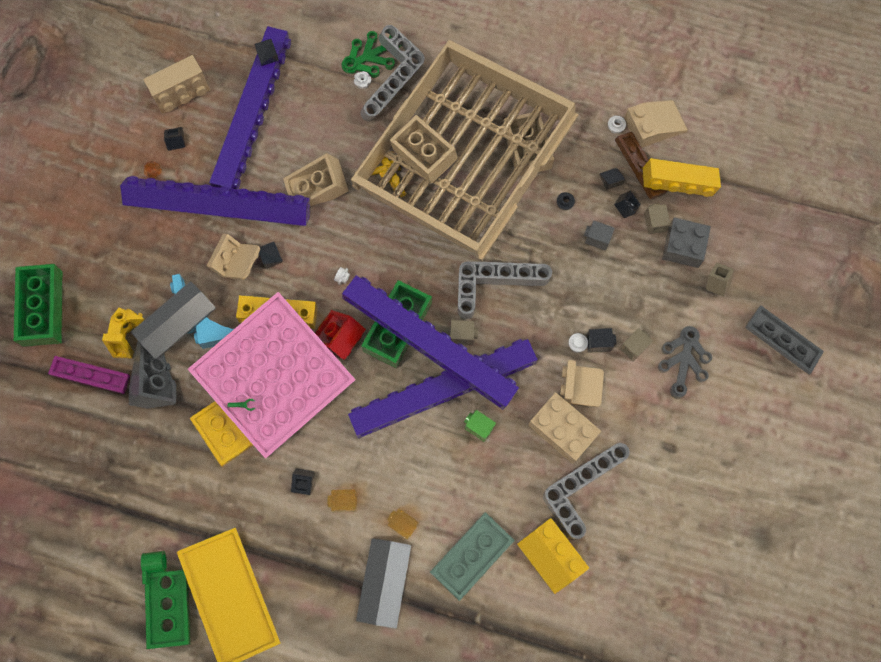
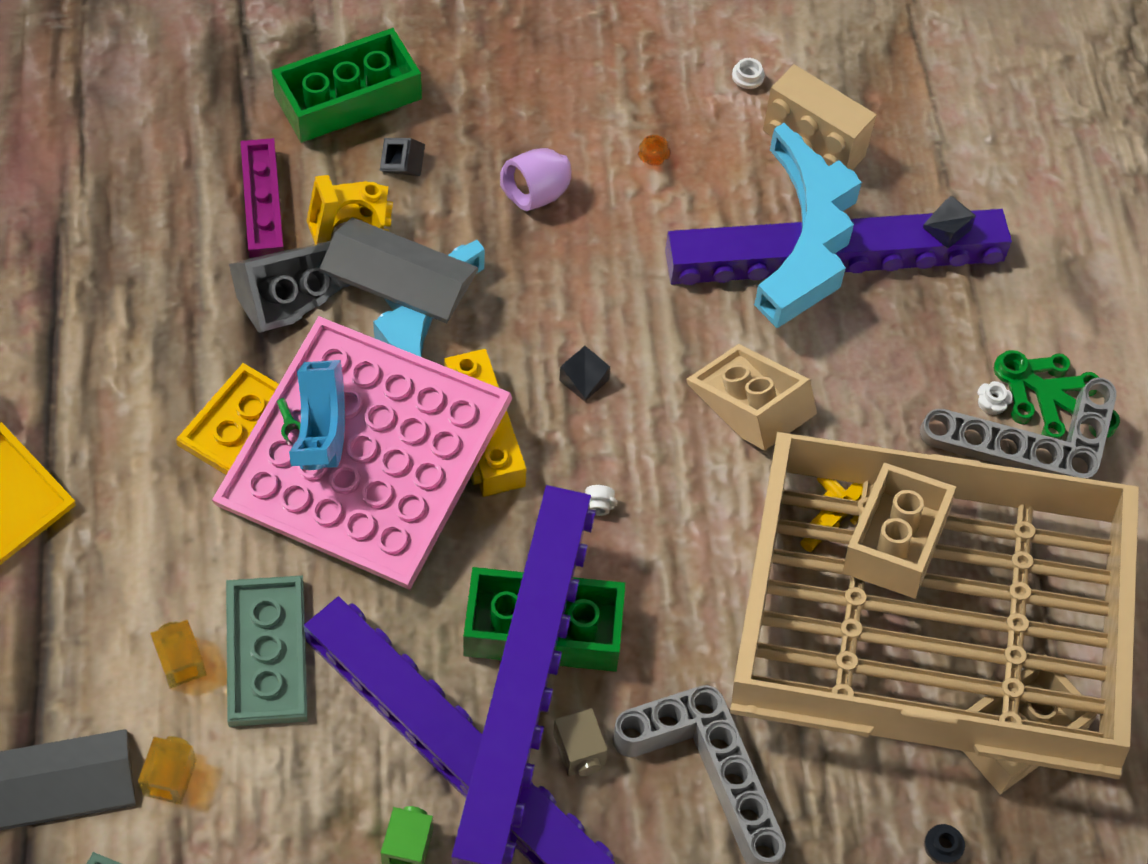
camera: 65 degrees right, 15 degrees down
dark purple brick [120,176,310,226] -> none
black slope [164,127,185,151] -> none
tan bracket [207,234,261,280] -> none
black slope [291,468,315,495] -> none
red slope [315,310,366,360] -> none
none -> sand green tile [226,575,308,727]
none -> dark azure arch [289,360,345,470]
none -> black slope [379,138,425,176]
none -> lavender piece [500,148,572,211]
none -> white plate [732,58,765,89]
none -> medium azure arch [754,123,862,328]

